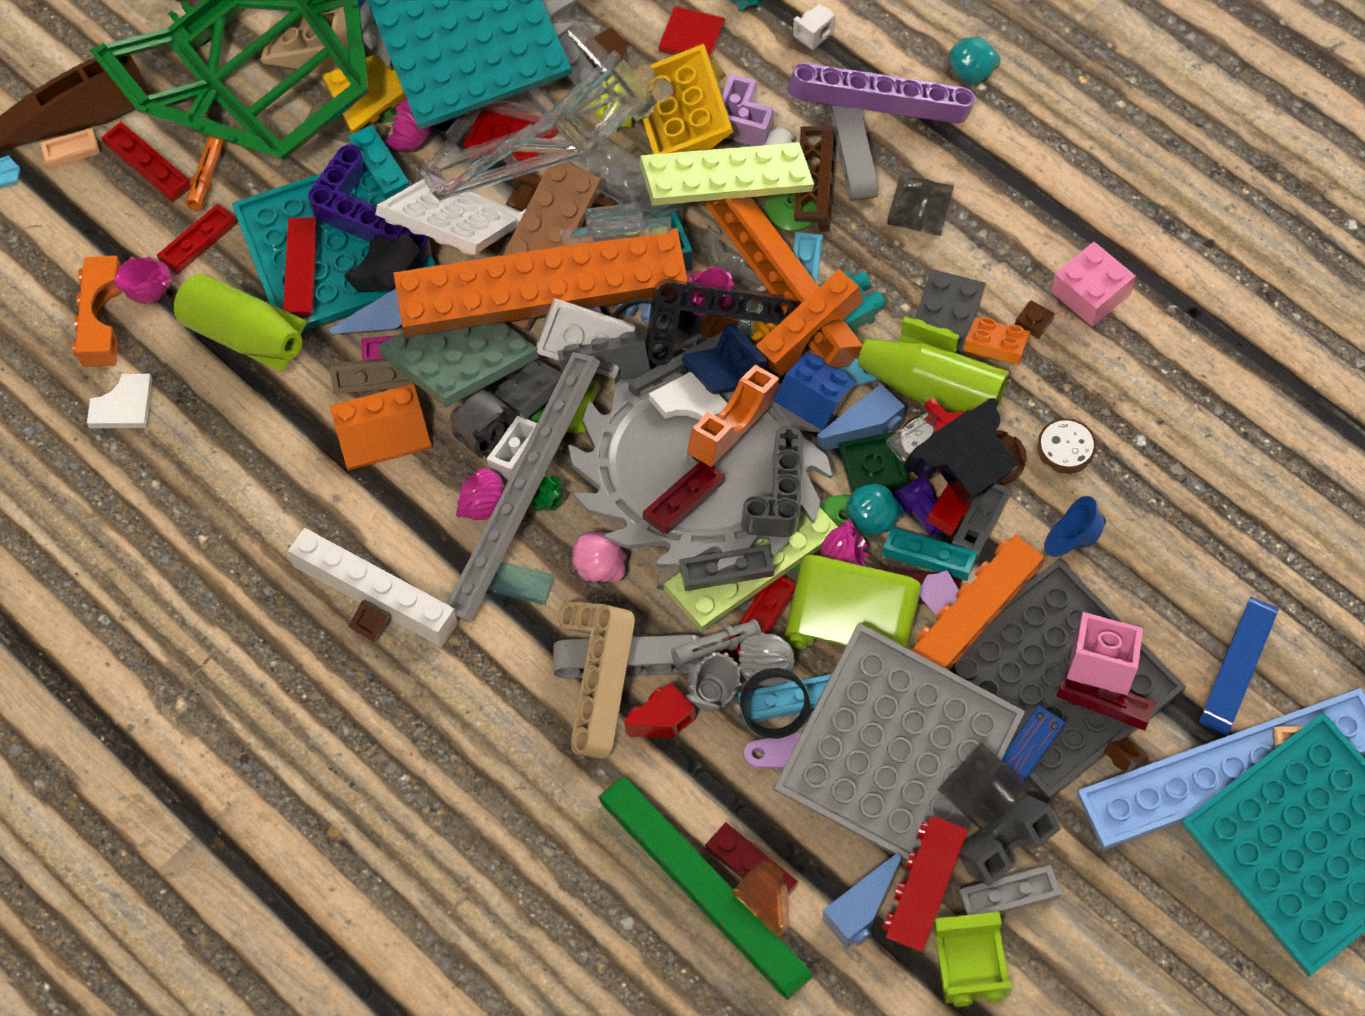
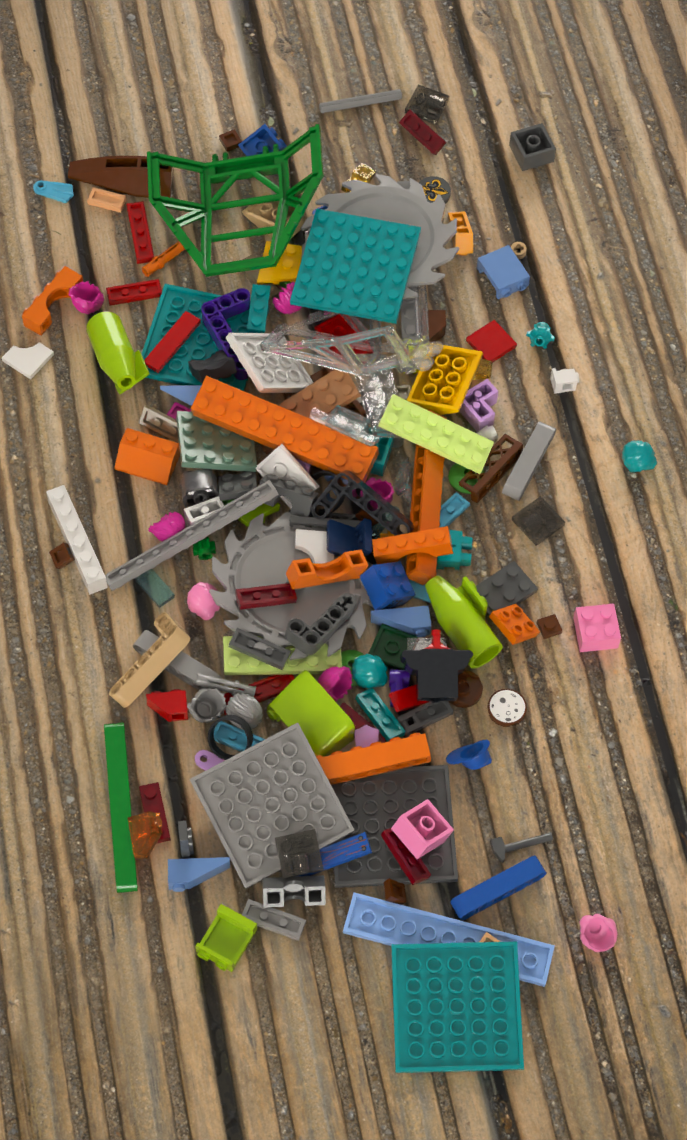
camera: 30 degrees right, 0 degrees up
medium lavender beam [787,63,976,123] -> none
red brick [882,815,968,953] -> none
none -> dark grey plate [178,821,194,859]
none -> dark grey piece [490,832,553,863]

